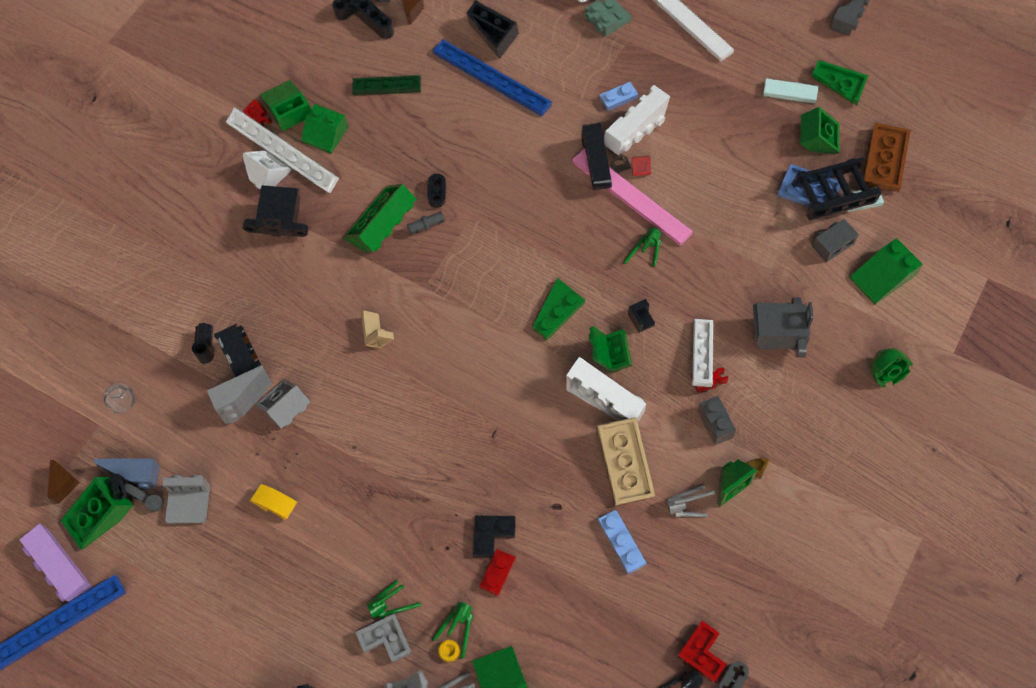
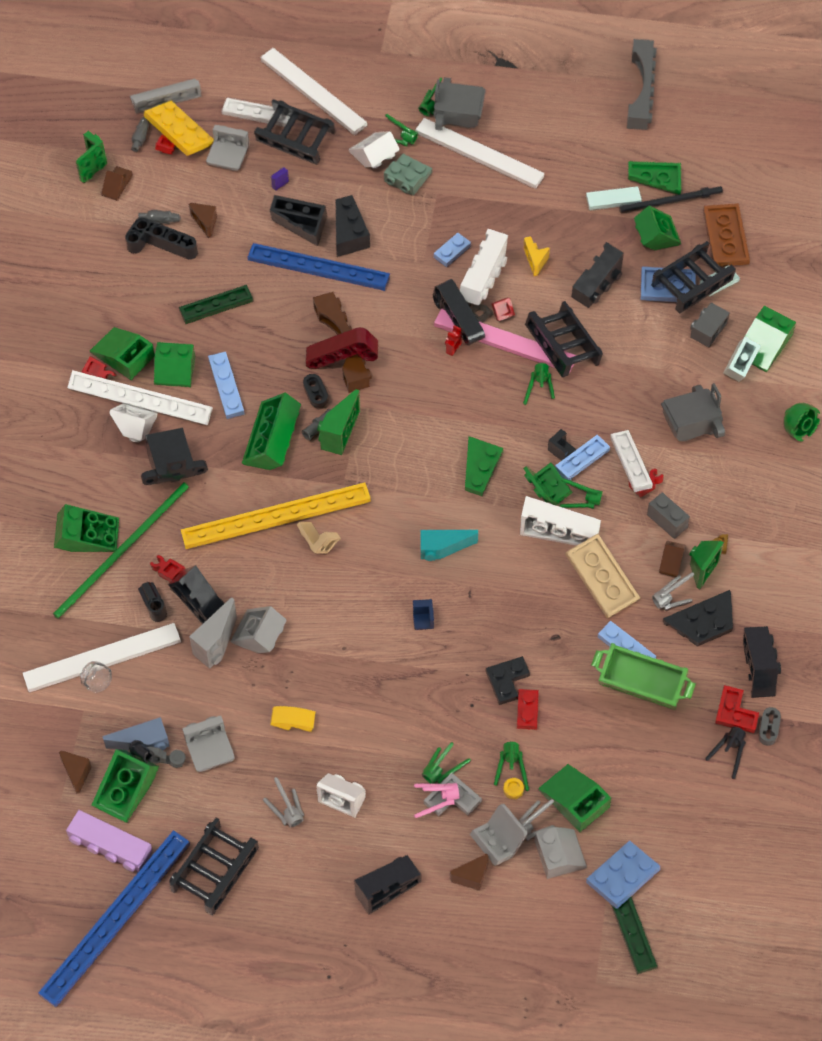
camera: 25 degrees left, 5 degrees down
none -> white tile [23,623,181,693]
none -> green piece [53,482,189,619]
none -> green slope [54,504,119,552]
none -> red plate [150,555,185,582]
none -> black fence [169,817,259,916]
none -> yellow plate [181,482,371,549]
none -> light blue plate [208,352,245,419]
none -> light grey plant [263,777,304,827]
none -> dark red beam [306,327,378,369]
none -> reddish brown arch [313,292,372,393]
none -> green slope [317,389,360,455]
none -> white slope [317,773,366,818]
none -> black wedge [335,195,370,257]
none -> dark blue panel [413,599,434,630]
none -> bright pink plant [414,783,459,818]
none -> teal slope [420,530,478,561]
none -> red plate [445,325,462,356]
none -> yellow slope [523,236,550,276]
none -> black fence [525,301,603,378]
none -> light blue plate [555,435,610,480]
none -> green plant [560,478,603,509]
none -> black wedge [571,242,624,308]
none -> bright green container [591,643,696,710]
none -> black bar [619,186,723,213]
none -> reddish brown slope [659,541,685,577]
none -> black wing [663,590,733,647]
none -> light aqua brick [723,337,761,382]
none -> black wedge [743,626,781,698]

